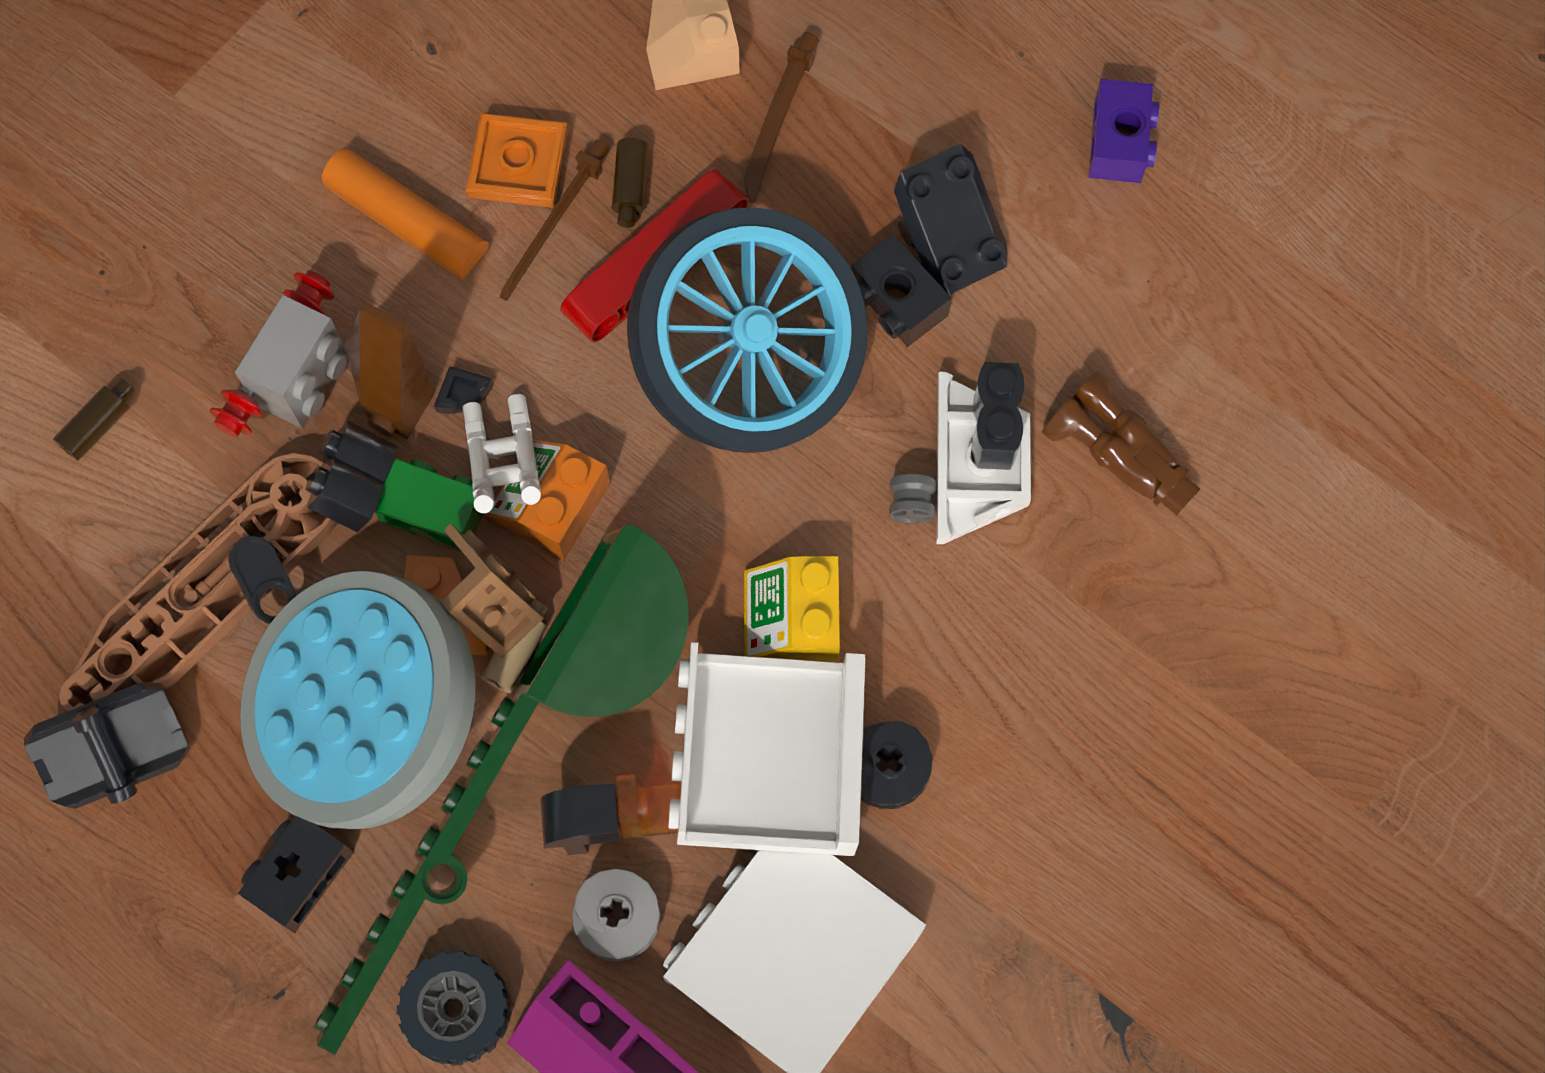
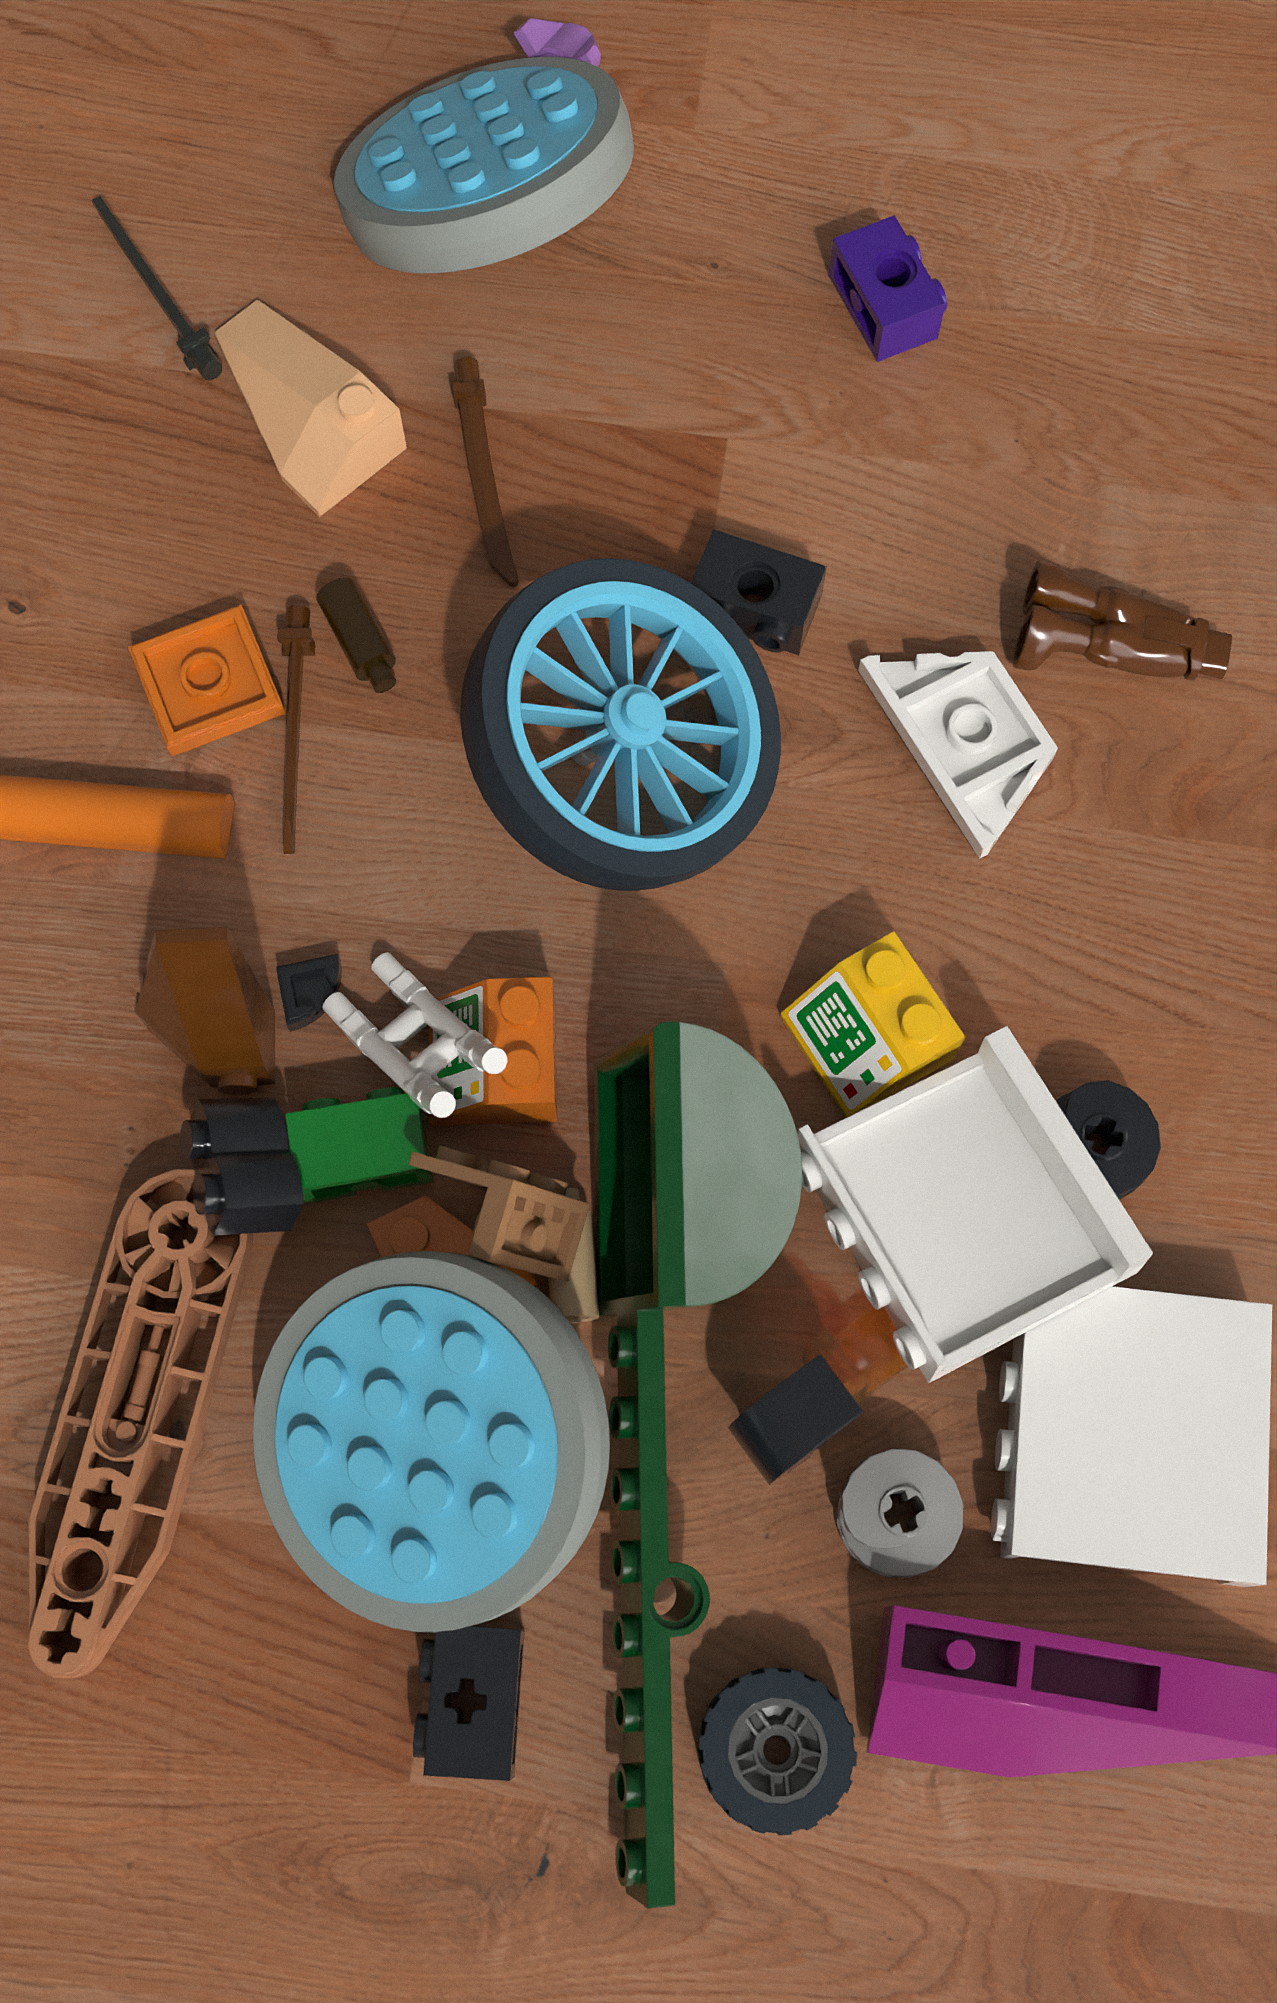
camera: 30 degrees left, 0 degrees up
black shield [24,683,190,809] -> none
light grey brick [210,270,348,438] -> none
black piece [228,536,296,624] -> none
red beam [560,169,749,343] -> none
dark grey wheel [889,474,936,524] -> none
black shield [894,144,1007,295] -> none
black brick [972,362,1024,470] -> none

